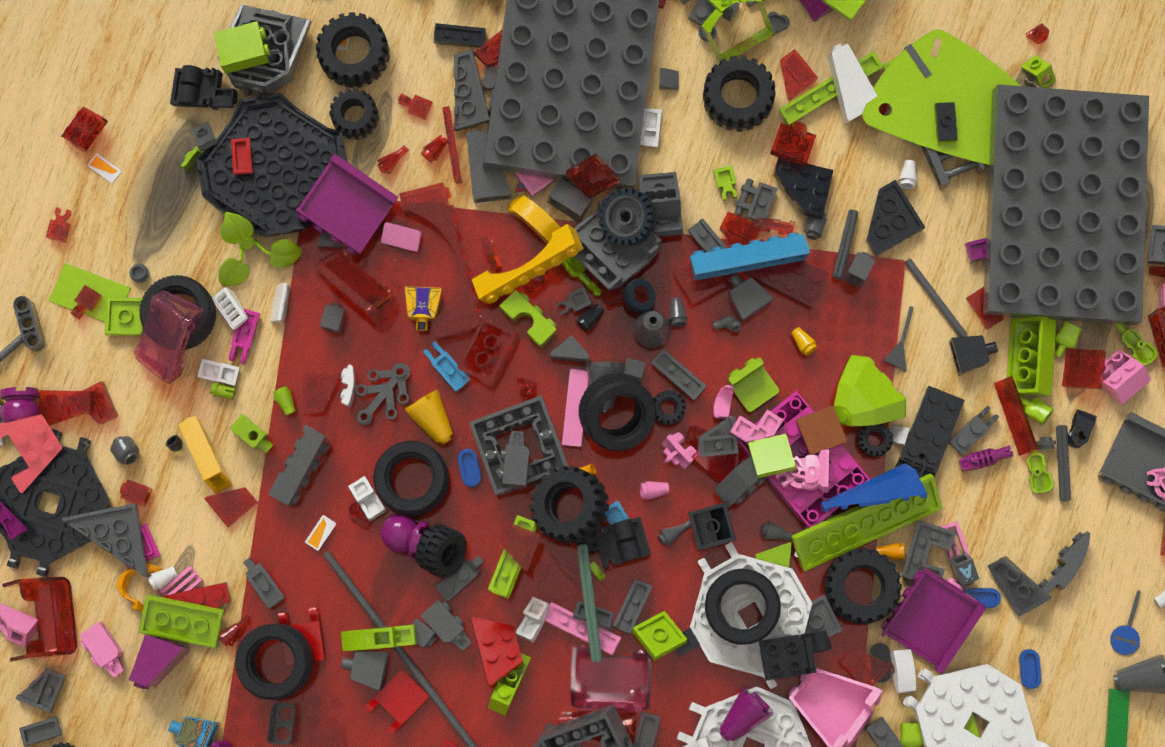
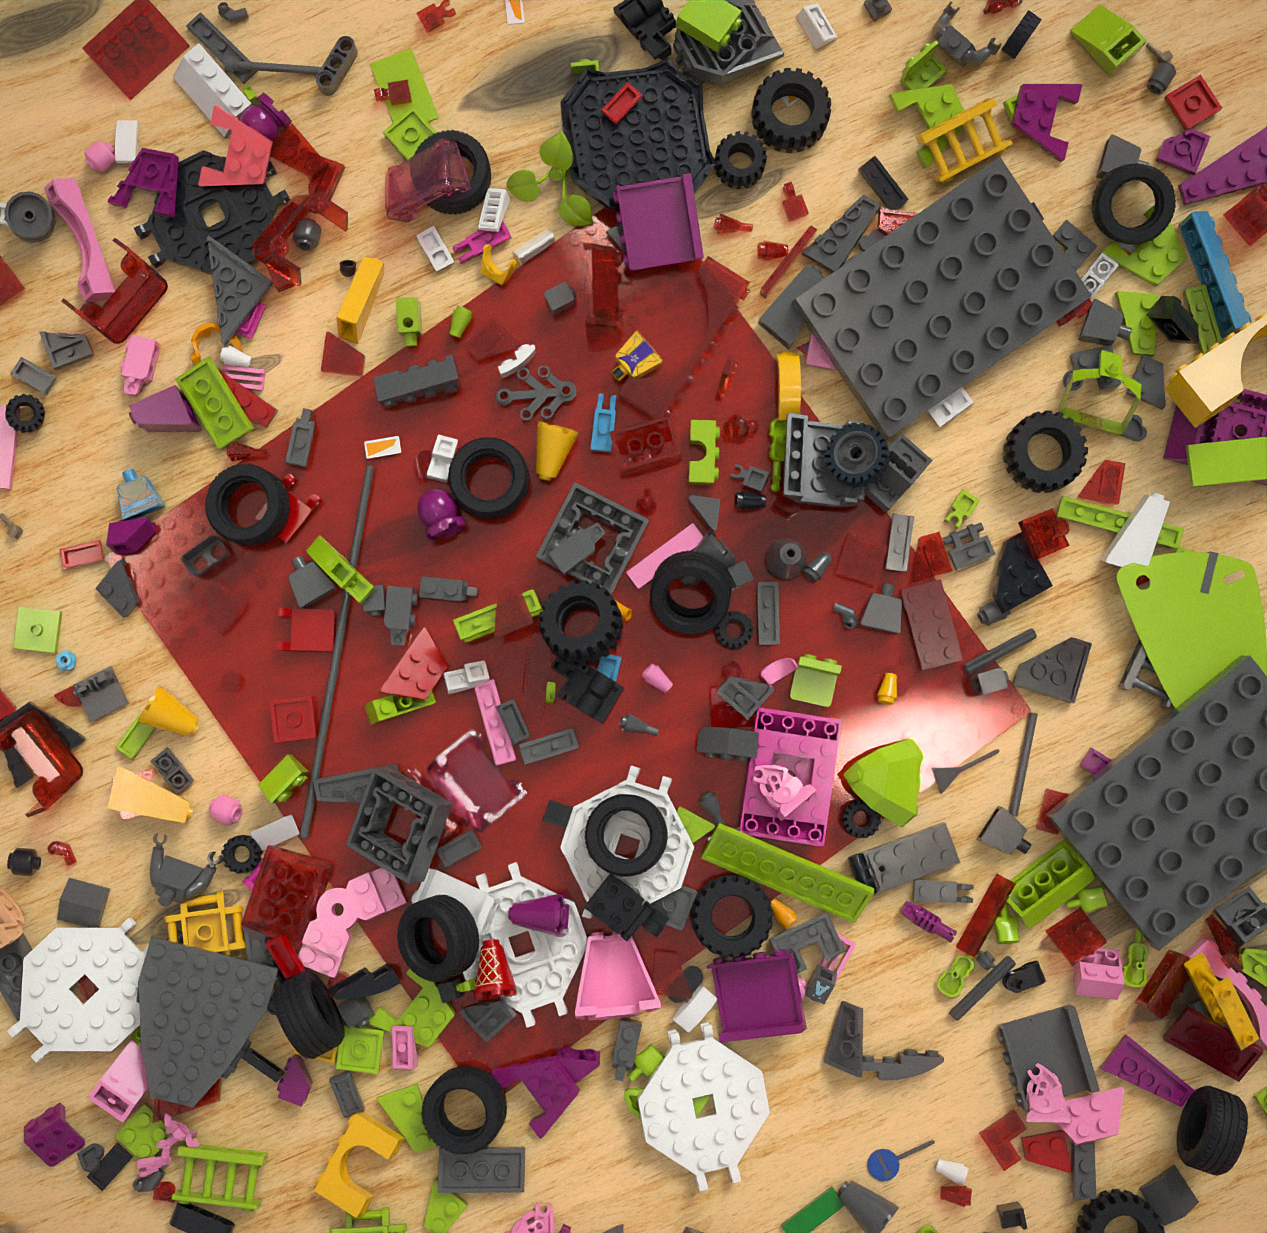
camera: 40 degrees right, 5 degrees up
dark grey plate [130,264,149,283] -> none
dark grey plate [191,121,217,151] -> none
lime pin [210,382,235,400] -> none
bright pink slope [381,222,423,252] -> none
black tyre [415,524,467,578] -> none
blue tile [458,449,481,488] -> none
yellow arch [472,224,584,304] -> none
dark grey brick [547,178,593,223] -> none
clear red plate [566,153,620,199] -> none
sand green axle [577,544,602,662] -> none
black bush [623,278,656,313] -> none
lime plate [632,611,687,661] -> none
dark grey slope [659,68,679,90] -> none
bright pink hips [661,432,697,470] -> none
black slope [688,502,736,551] -> none
dark azure slope [689,232,810,281] -> none
bright pink tile [729,410,783,443] -> none
lime tile [748,434,796,478] -> none
clear red wing [755,217,796,235] -> none
dark orange tile [796,405,847,455] -> none
blue wedge [821,463,927,512] -> none
white sticker [890,425,910,445] -> none
white cone [898,160,917,190] -> none
black plate [935,102,958,142] -> none
blue tile [964,588,1001,608] -> none
blue tile [1019,649,1041,689] -> none
none -> clear red windscreen [252,193,348,287]
none -> yellow helmet [481,244,518,285]

